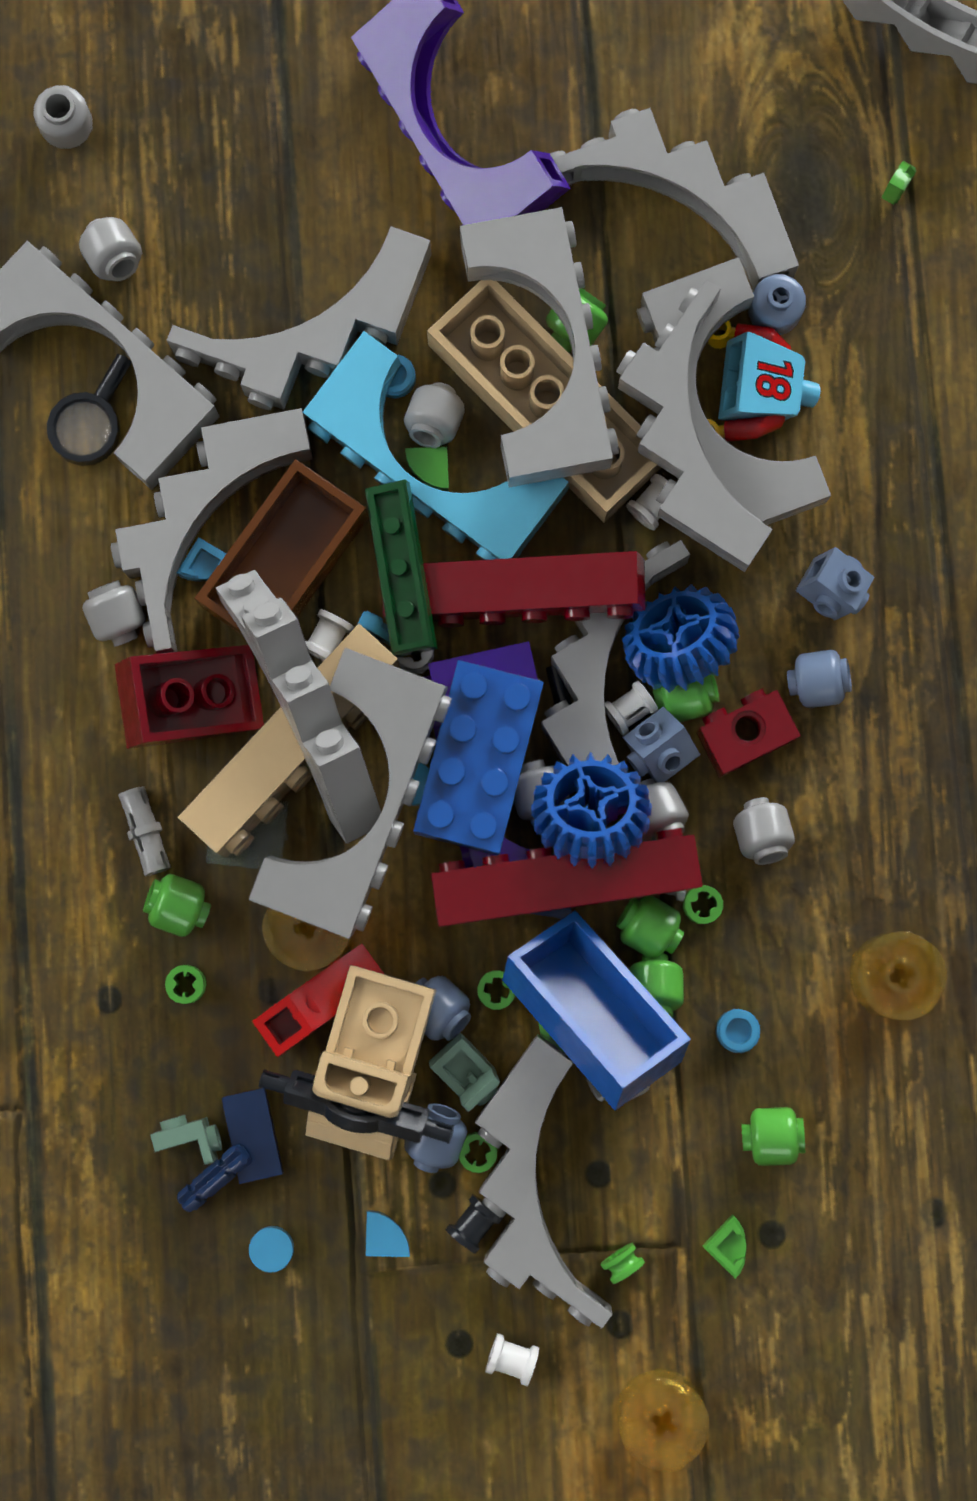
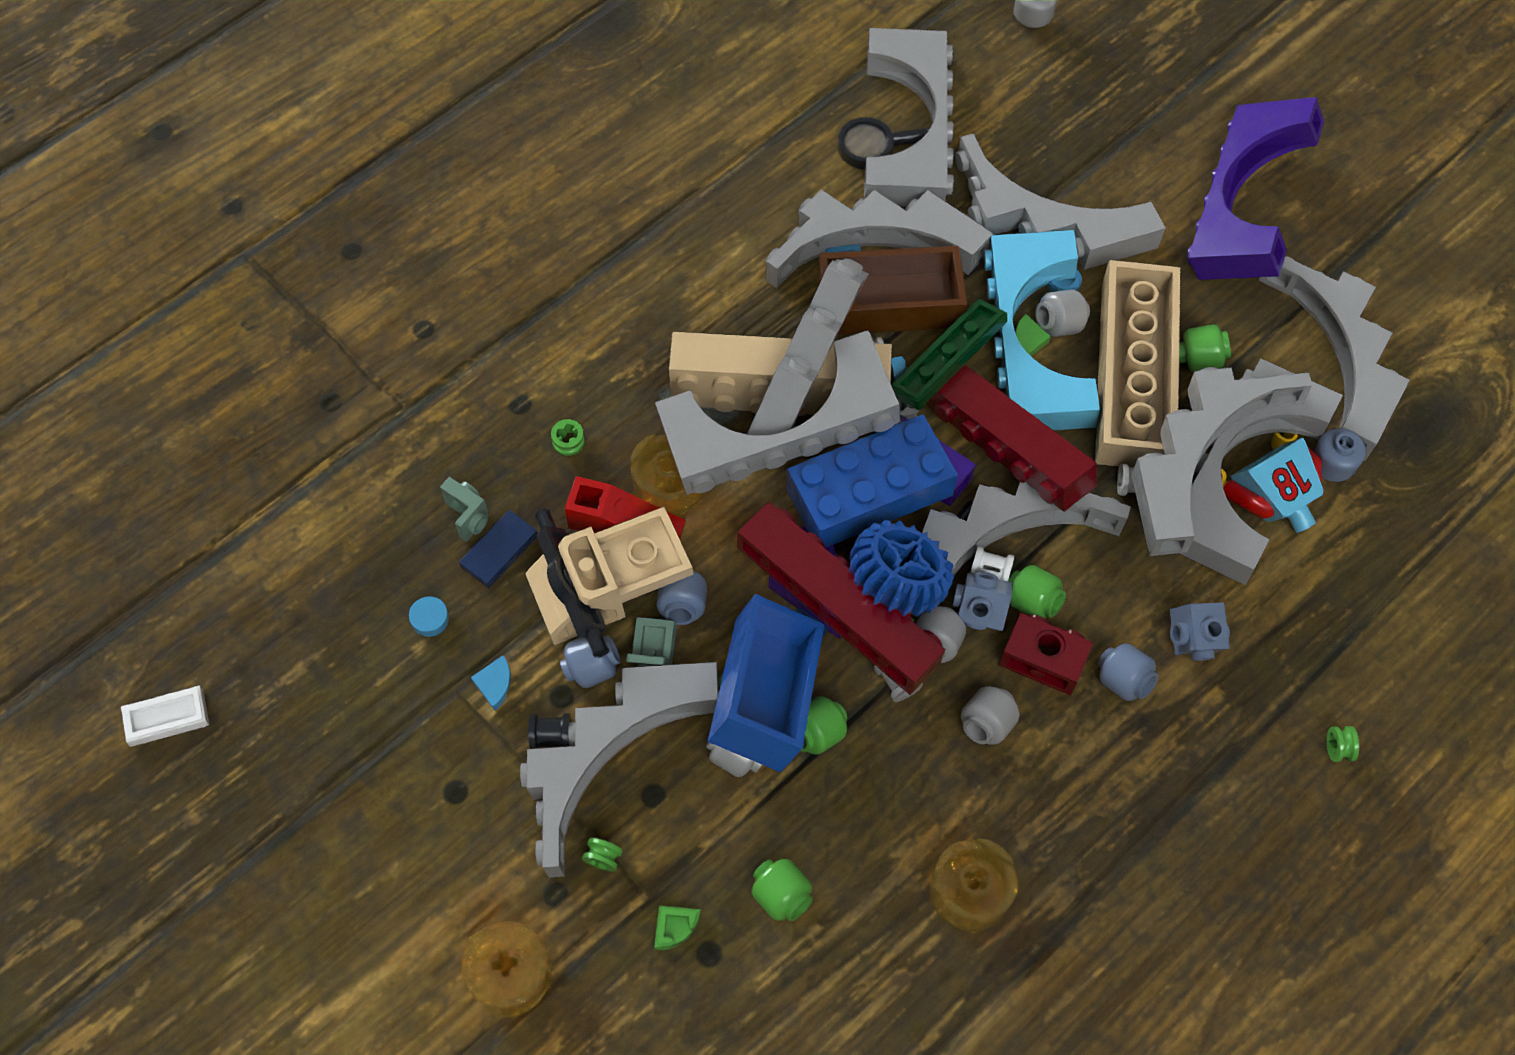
camera: 50 degrees right, 20 degrees down
light grey head [79,217,142,281] -> none
light grey head [82,580,146,647] -> none
dark red slope [114,645,264,749] -> none
light grey pin [118,786,171,877] -> none
bright green head [143,874,211,937] -> none
dark blue axle [177,1144,252,1212] -> none
bright green bush [459,1132,497,1173] -> none
light grey arch [460,207,619,487] -> none
bright green bush [477,970,515,1010] -> none
white bush [485,1333,540,1386] -> none
bright green head [616,895,684,959] -> none
blue gear [622,584,740,693] -> none
bright green bush [683,885,723,924] -> none
dark azure tile [715,1009,760,1053] -> none
bright green tile [881,160,917,205] -> none

